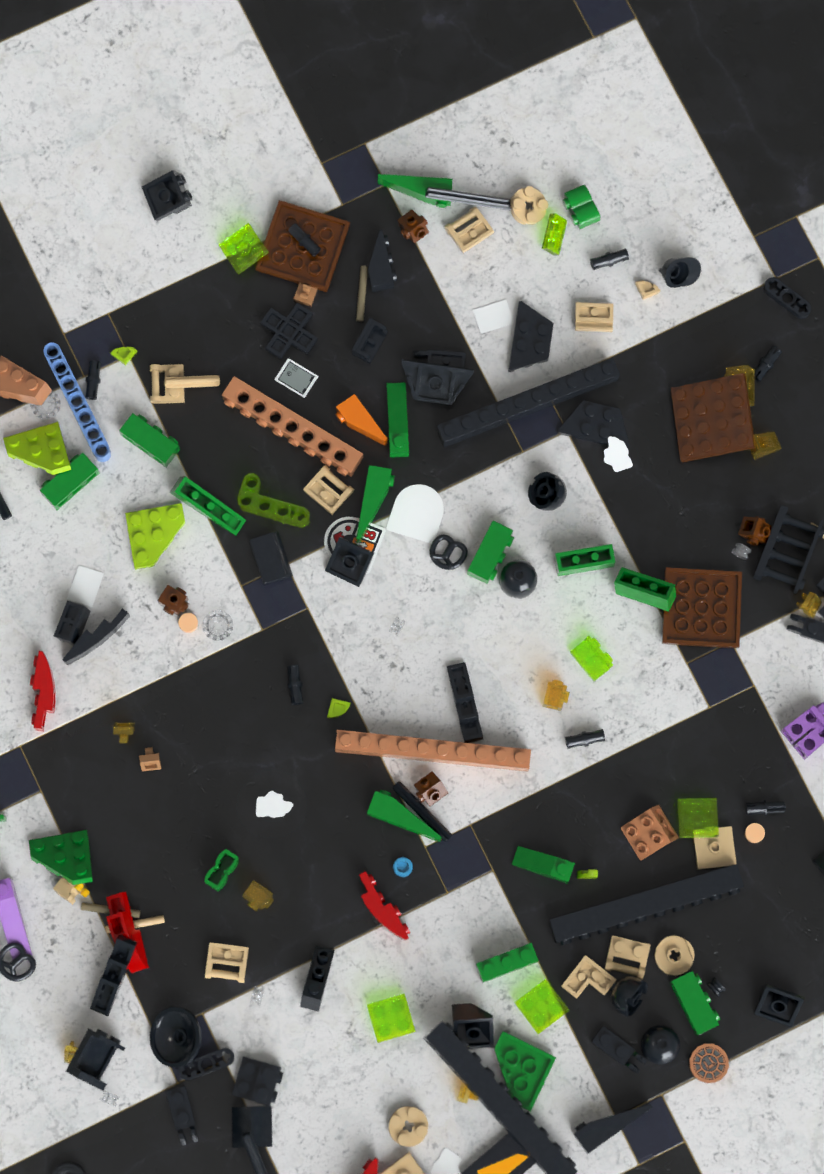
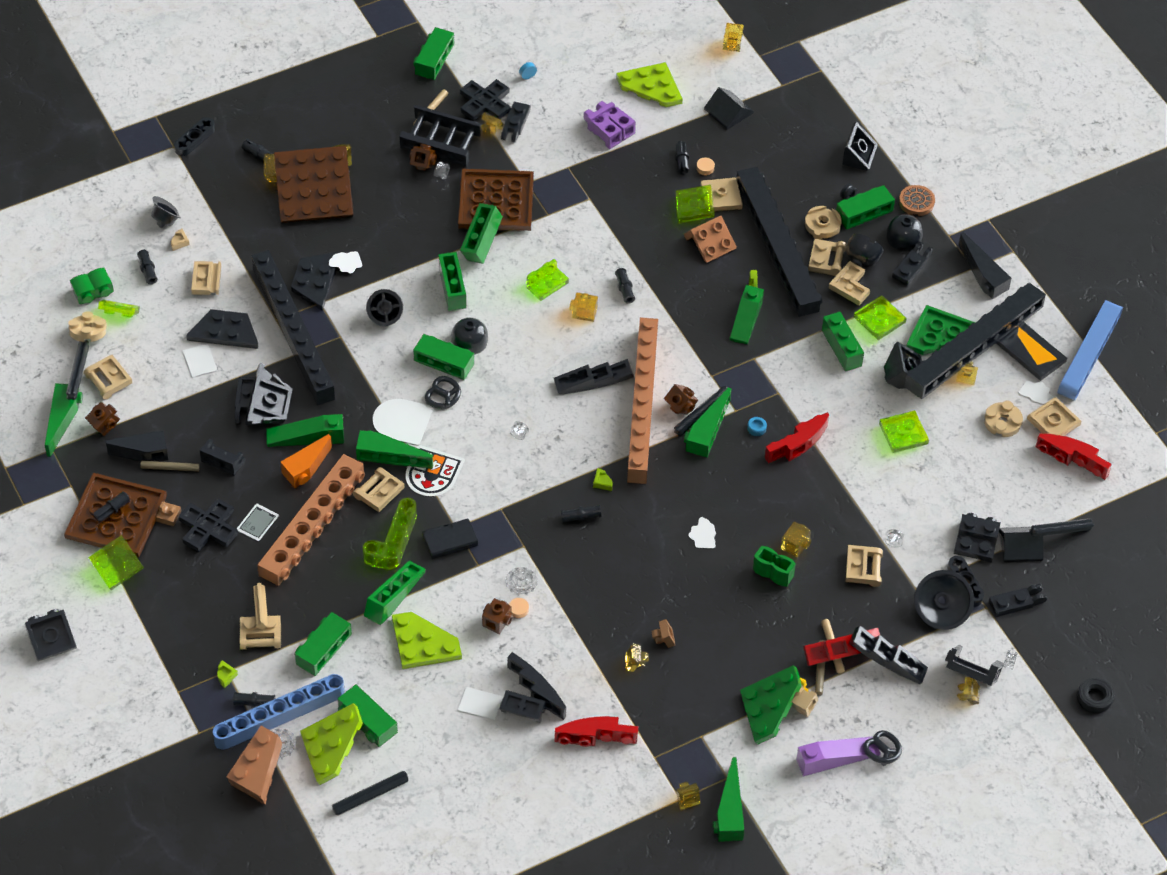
camera: 90 degrees left, 25 degrees down
black slope [300,946,335,1012] -> none
black slope [325,537,374,587] -> none

